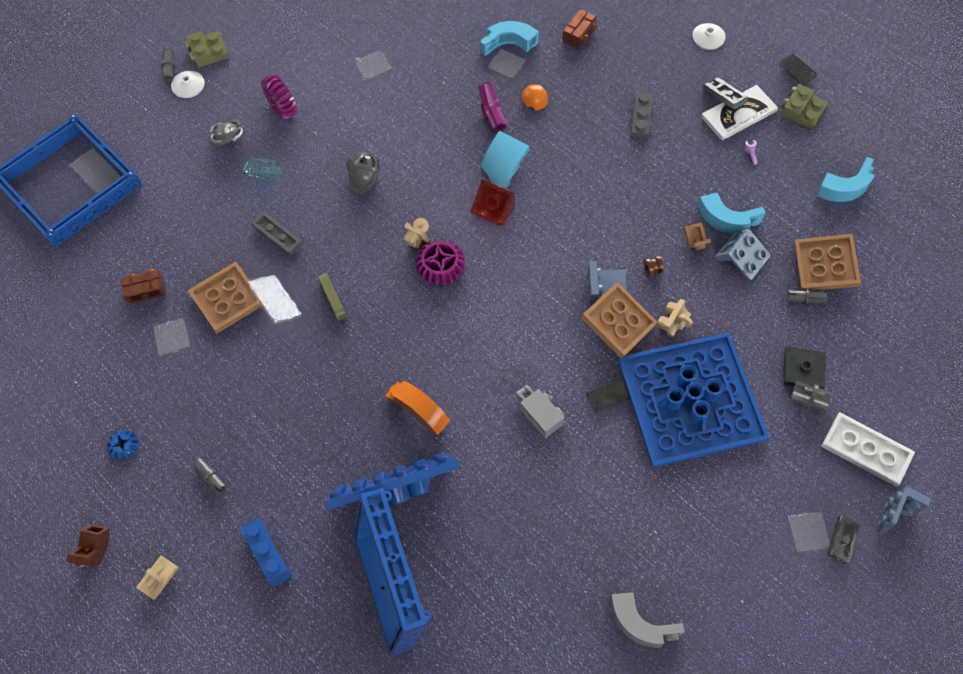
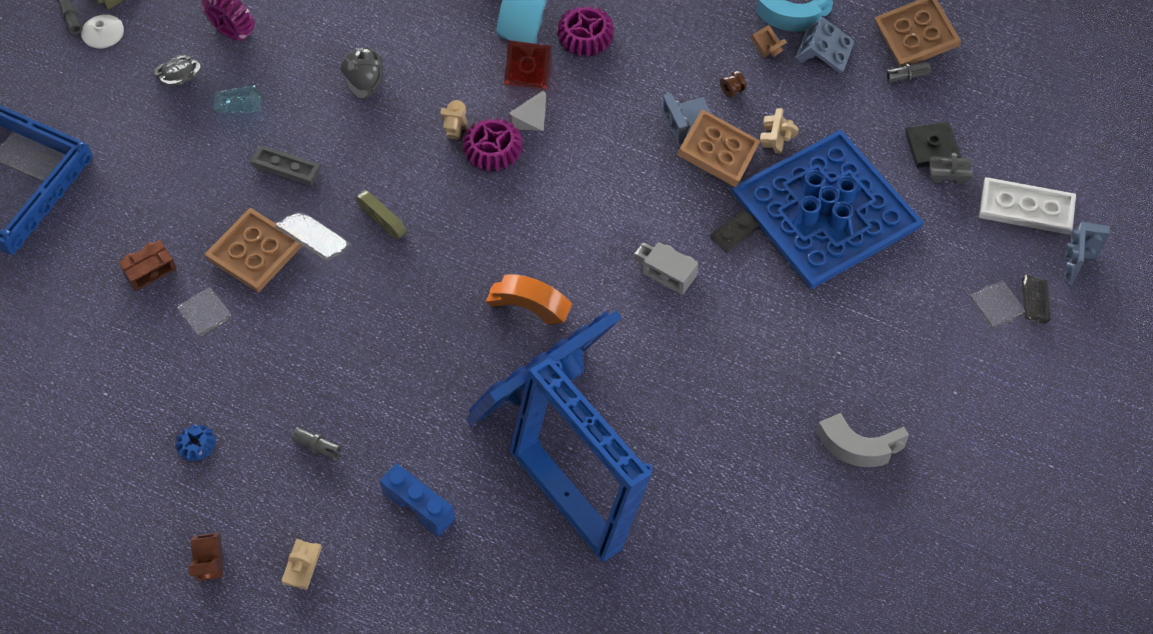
camera: 20 degrees left, 5 degrees down
none -> light grey slope [509,91,547,131]
none -> magenta gear [557,5,614,57]

